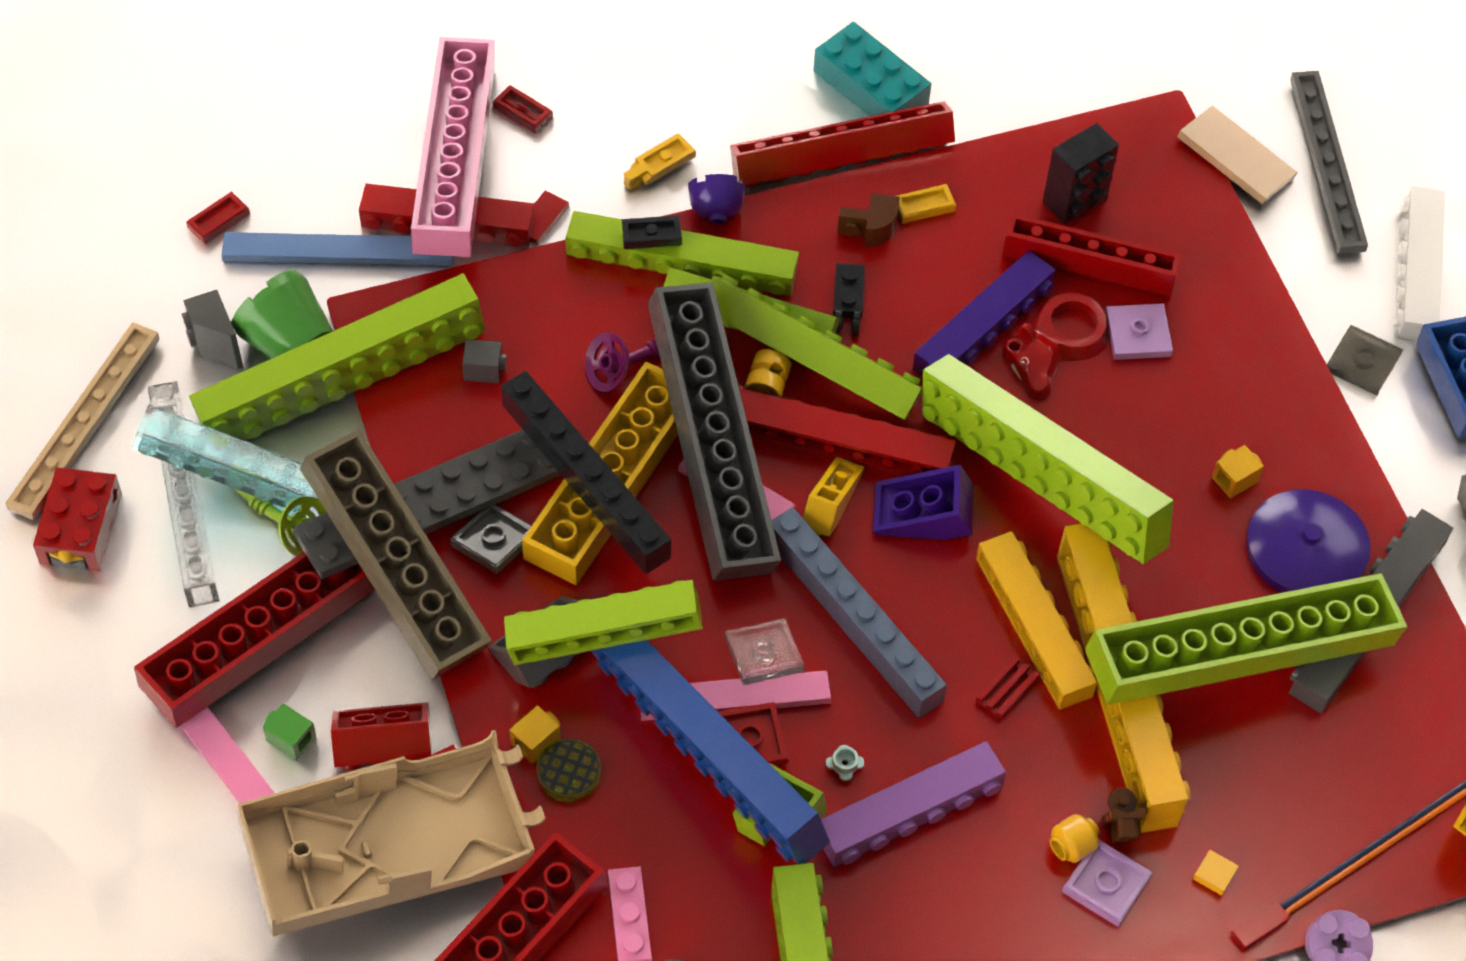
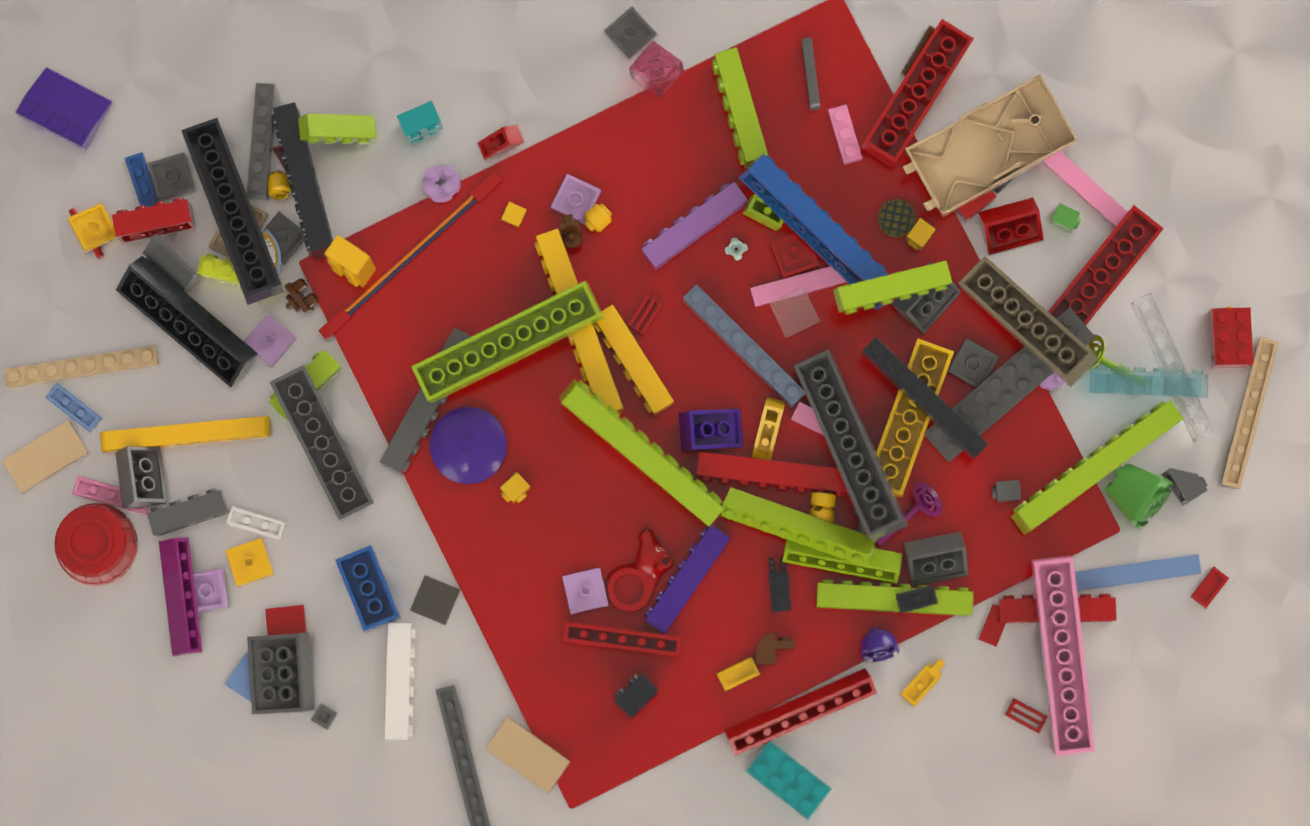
camera: 175 degrees right, 25 degrees up
none -> dark grey slope [904,532,969,586]

